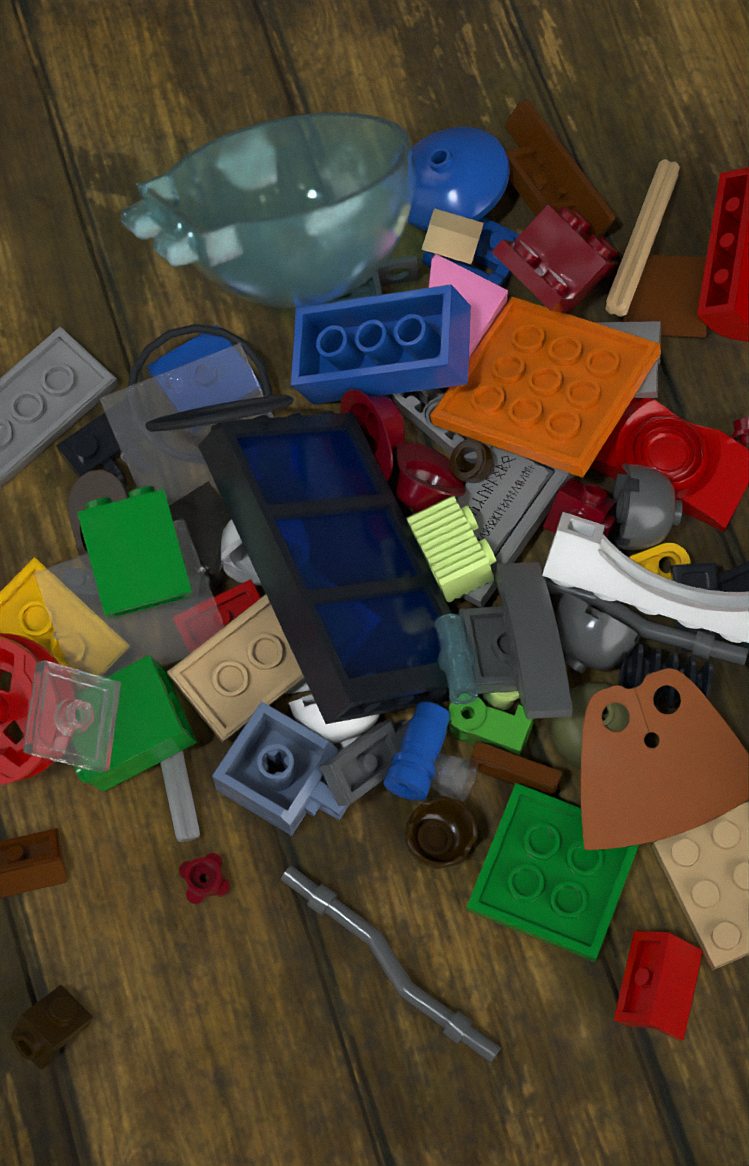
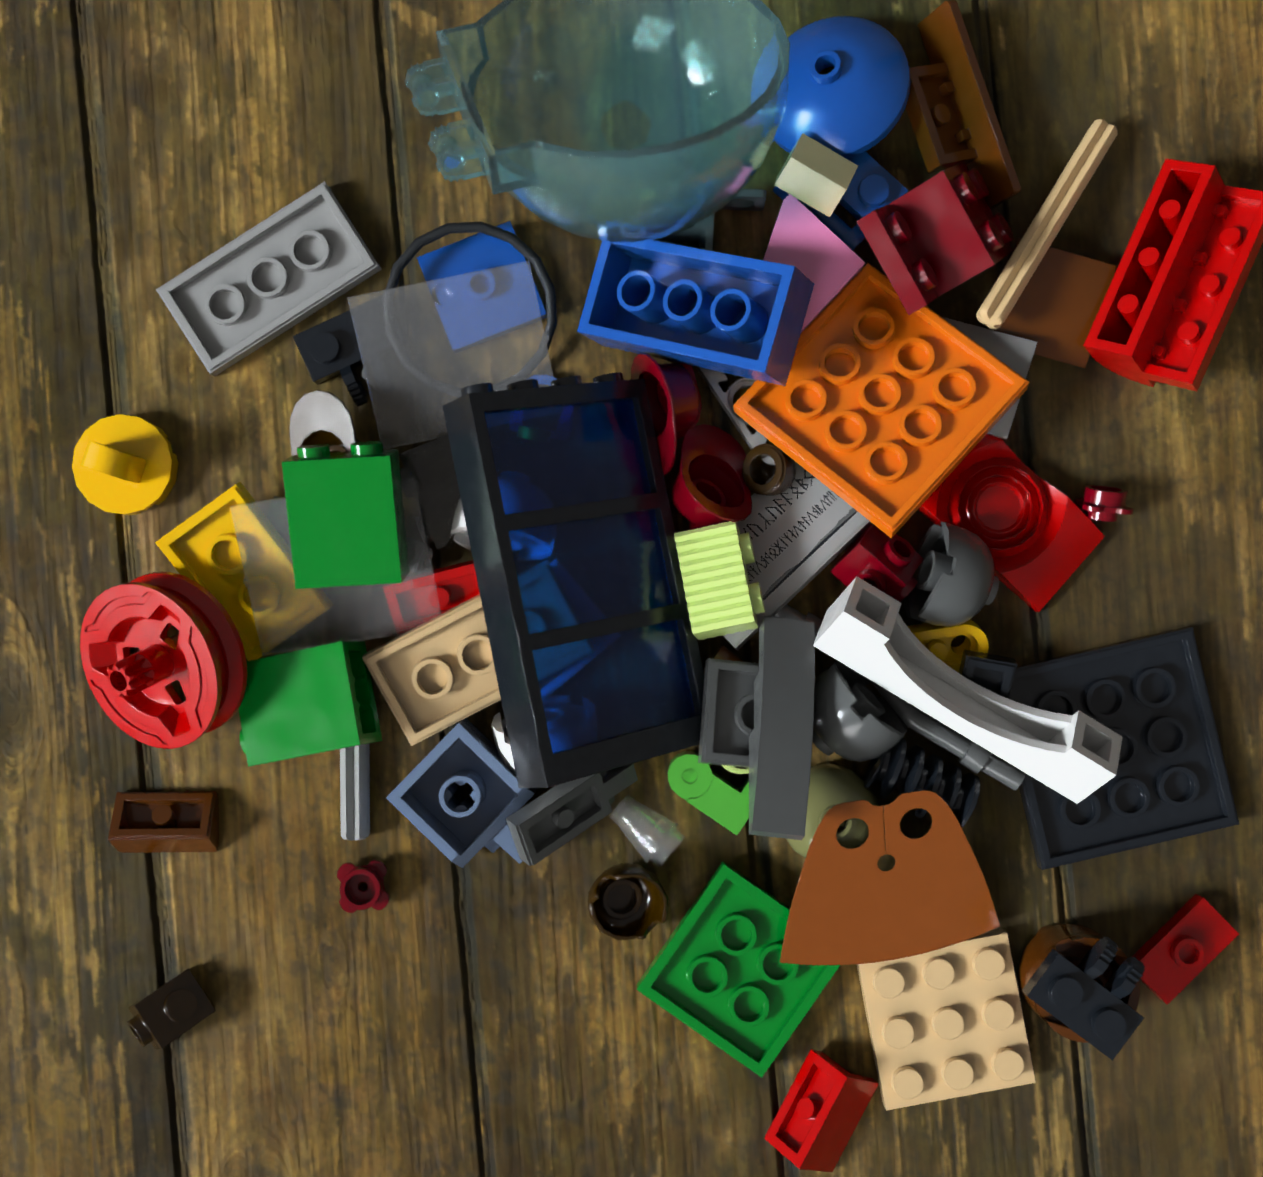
camera: 10 degrees right, 20 degrees up
clear plate [23,660,121,772] -> none
black piece [145,395,294,432] -> none
dark grey bar [280,866,501,1063] -> none
blue axle [384,702,451,801] -> none
clear light blue pin [435,614,478,705] -> none
reddish brown tile [470,741,562,798] -> none

